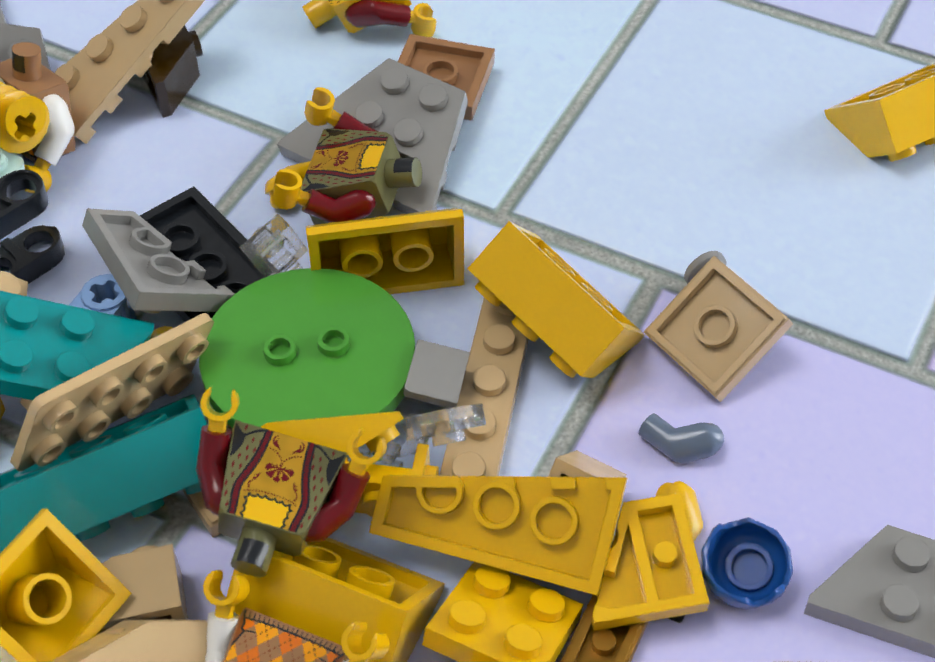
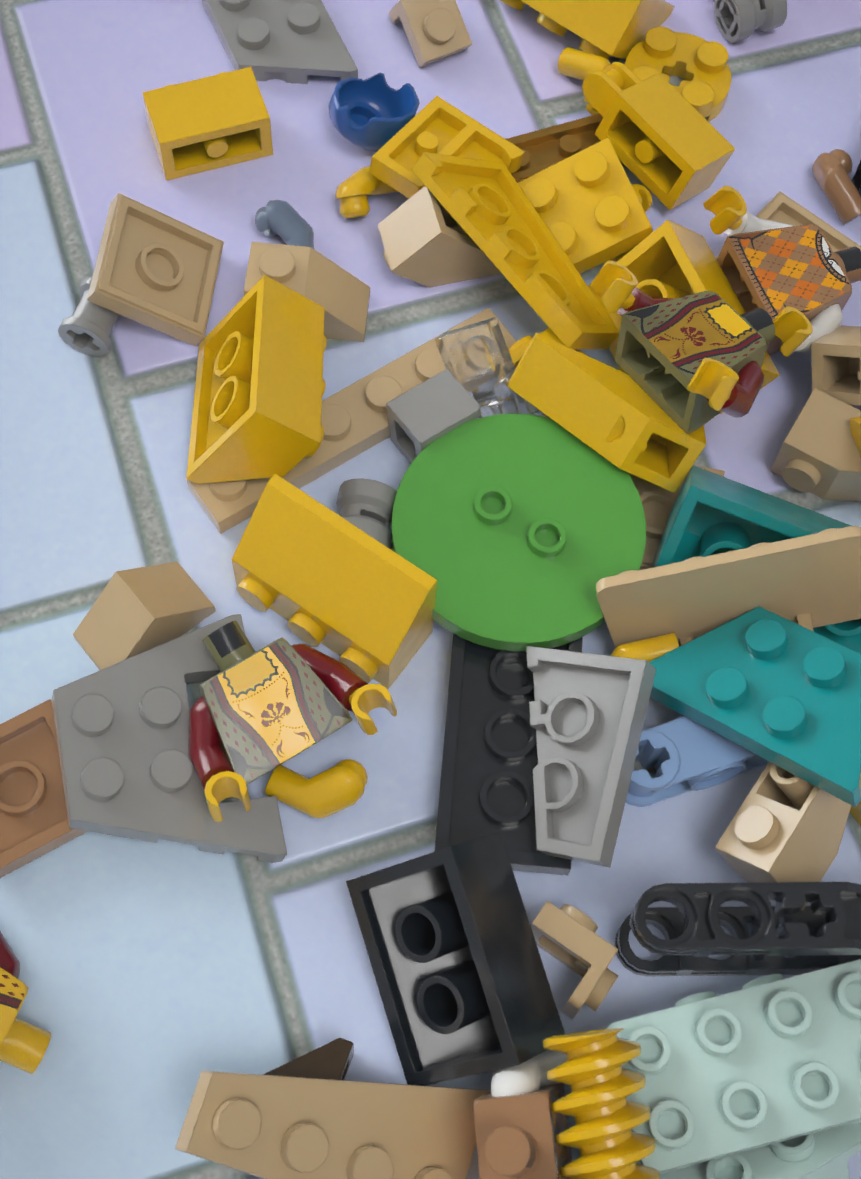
camera: 140 degrees left, 15 degrees up
clear plate [239,214,308,278] -> none
none -> tan slope [73,562,216,670]
none -> yellow brick [142,67,273,181]
none -> tan slope [244,242,370,342]
none -> light grey wheel [336,478,397,549]
none -> black slope [346,832,565,1086]
none -> tan bracket [531,900,619,1019]

